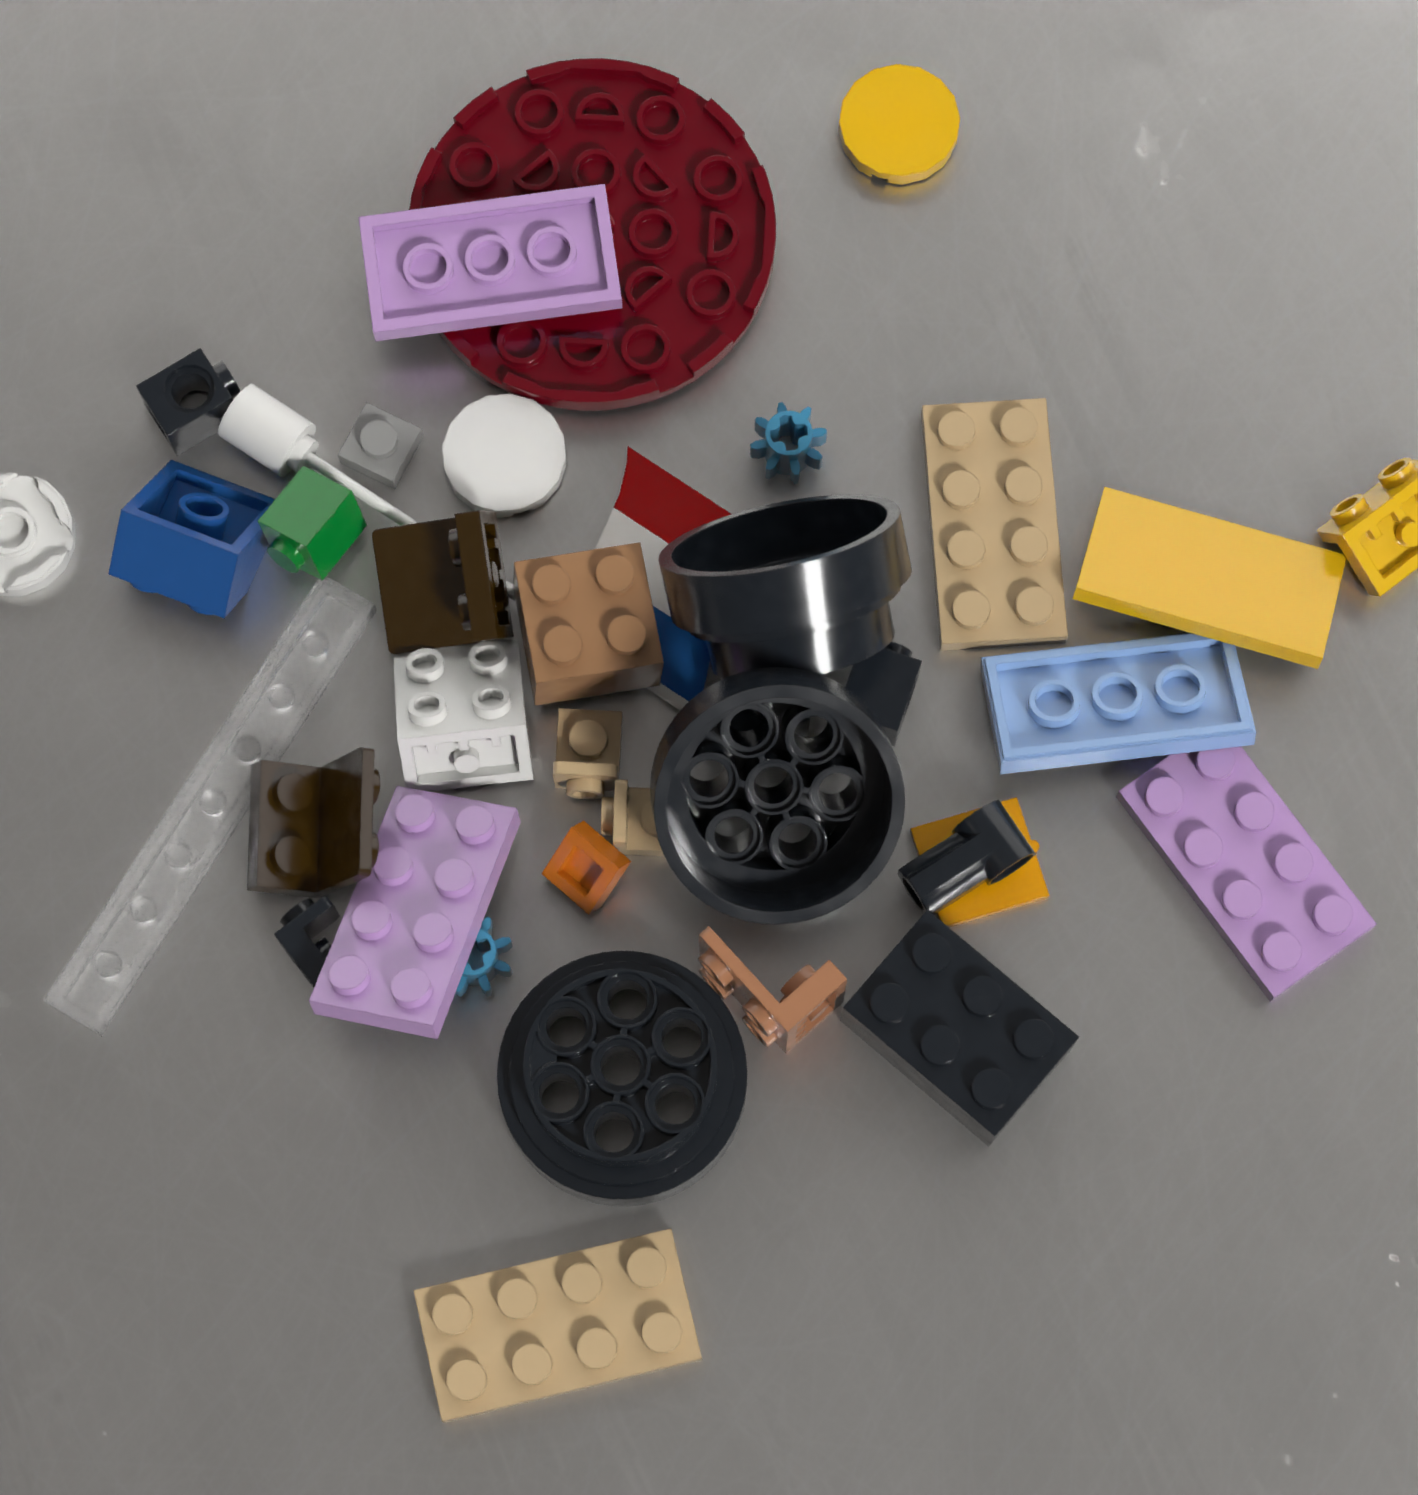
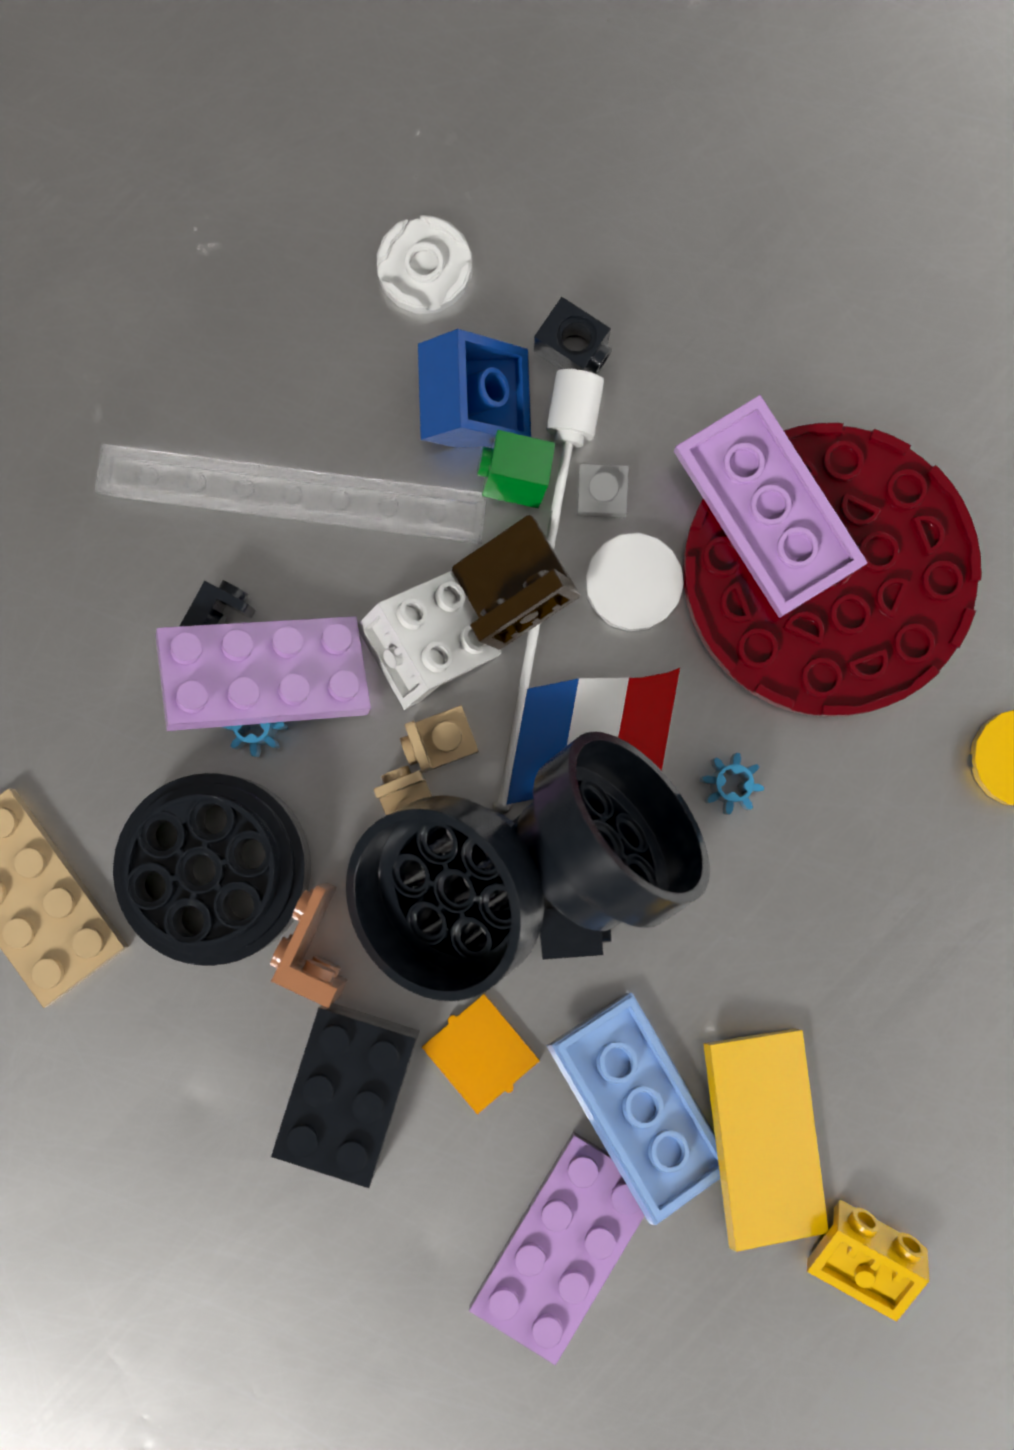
camera: 70 degrees right, 10 degrees up
dark brown bracket [247,747,380,898] -> none
medium nougat brick [513,542,664,706] -> none
orange plate [541,820,631,915] -> none
black piece [897,800,1036,915] -> none
tan plate [921,398,1068,651] -> none

